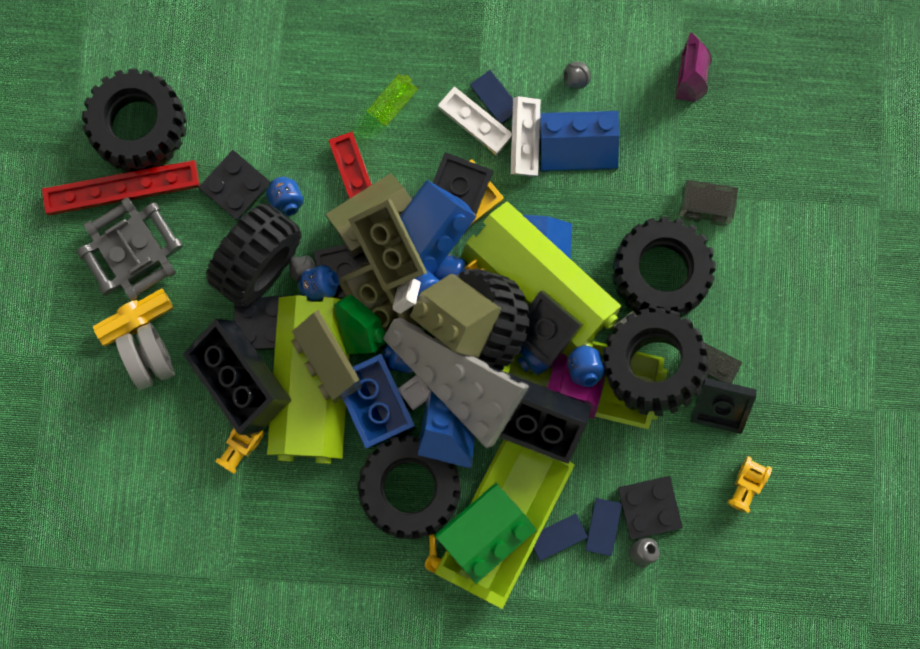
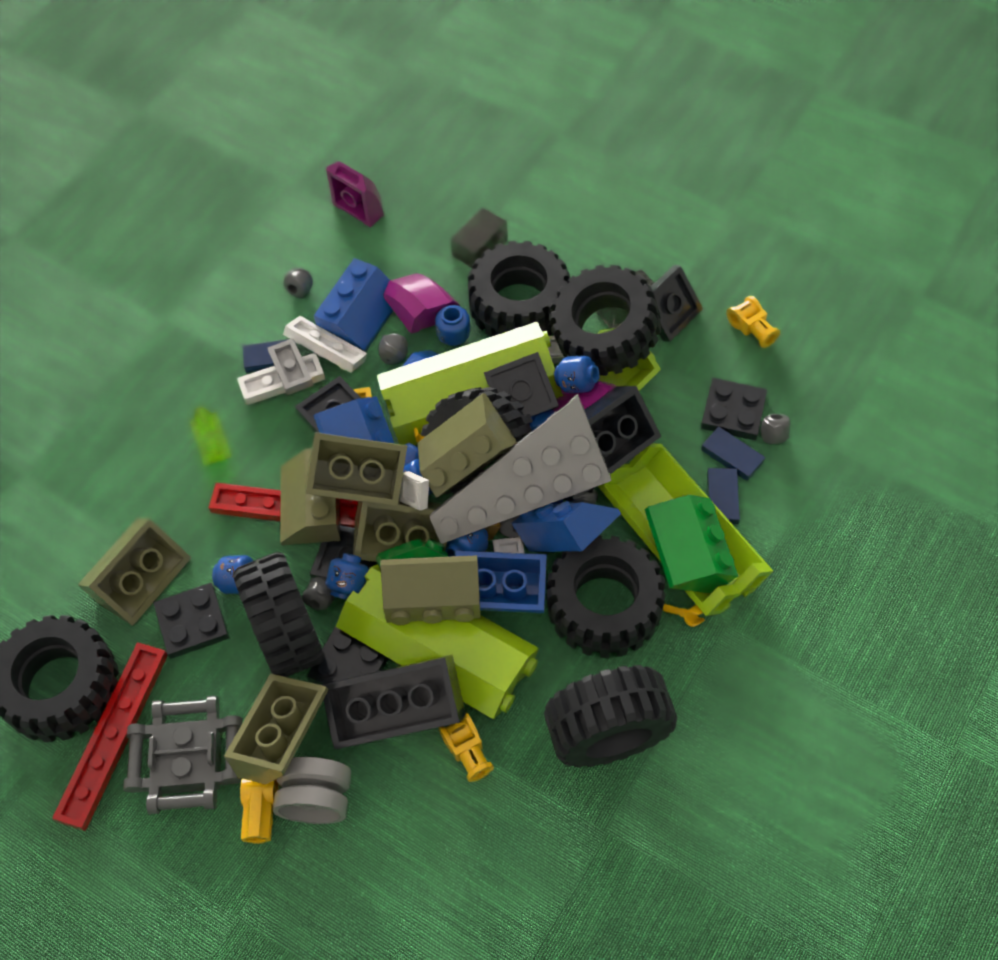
camera: 60 degrees left, 20 degrees down
none -> olive slope [78,518,192,626]
none -> olive slope [224,673,328,785]
none -> light grey plate [267,338,314,395]
none -> dark grey piece [378,333,408,365]
none -> magenta slope [383,273,460,334]
none -> blue head [435,305,471,346]
none -> black tyre [544,665,678,768]

